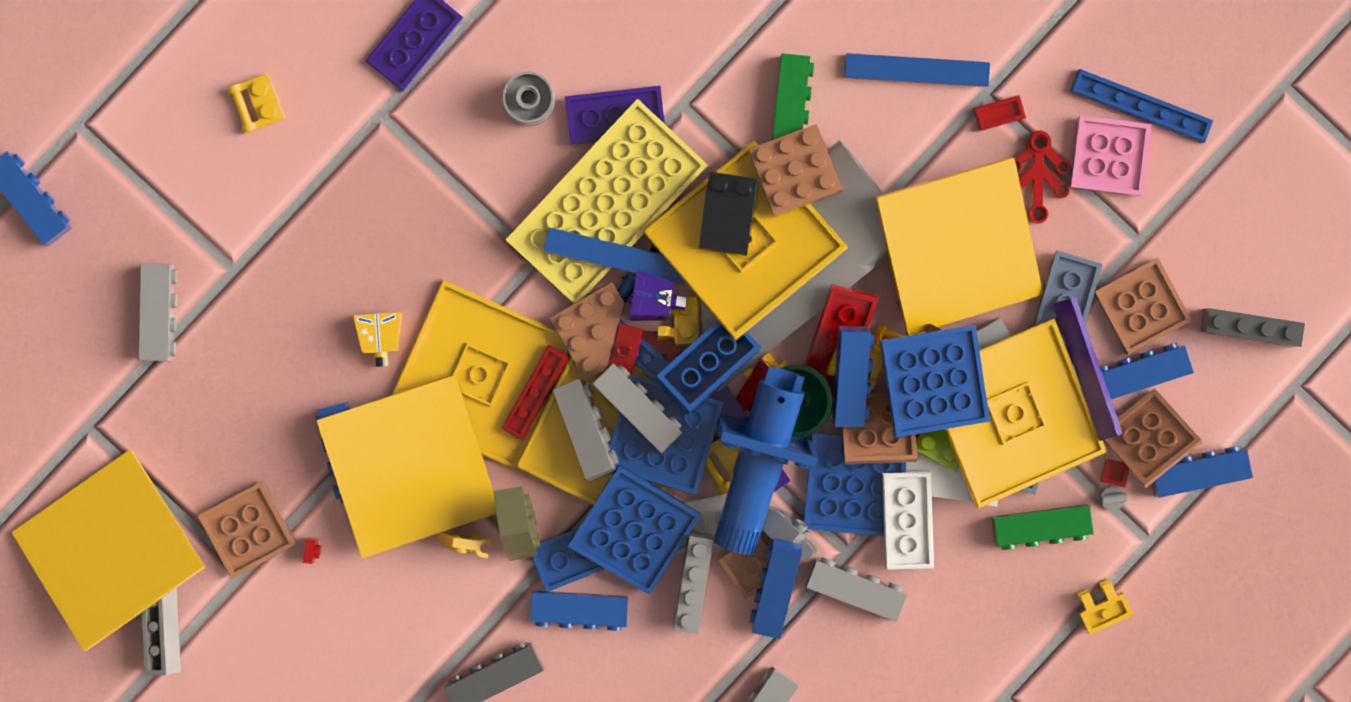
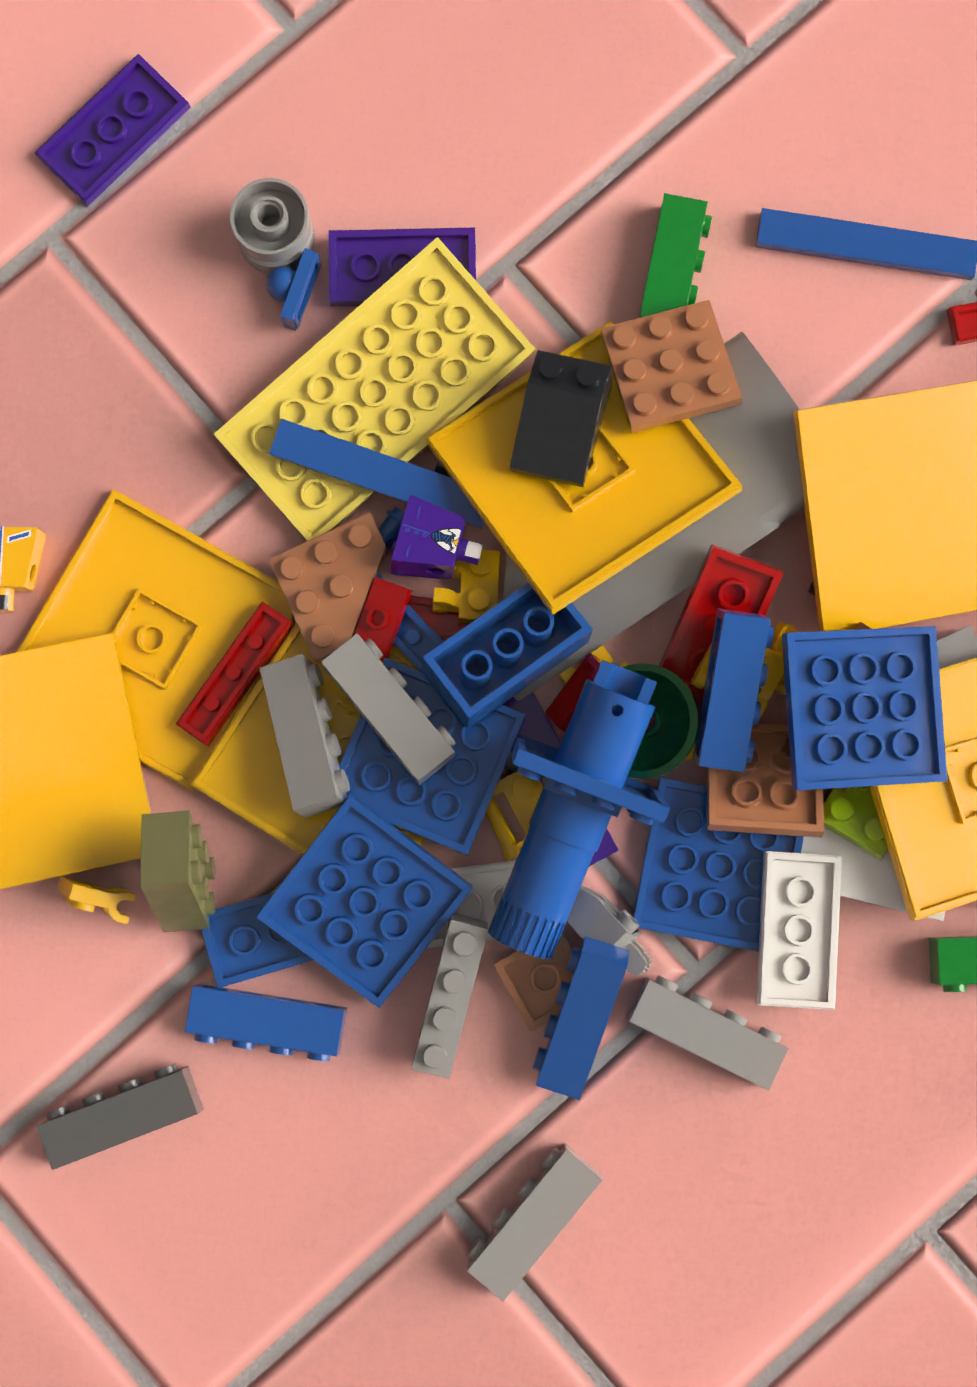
camera: 10 degrees right, 5 degrees down
none -> blue tile [266,248,321,331]

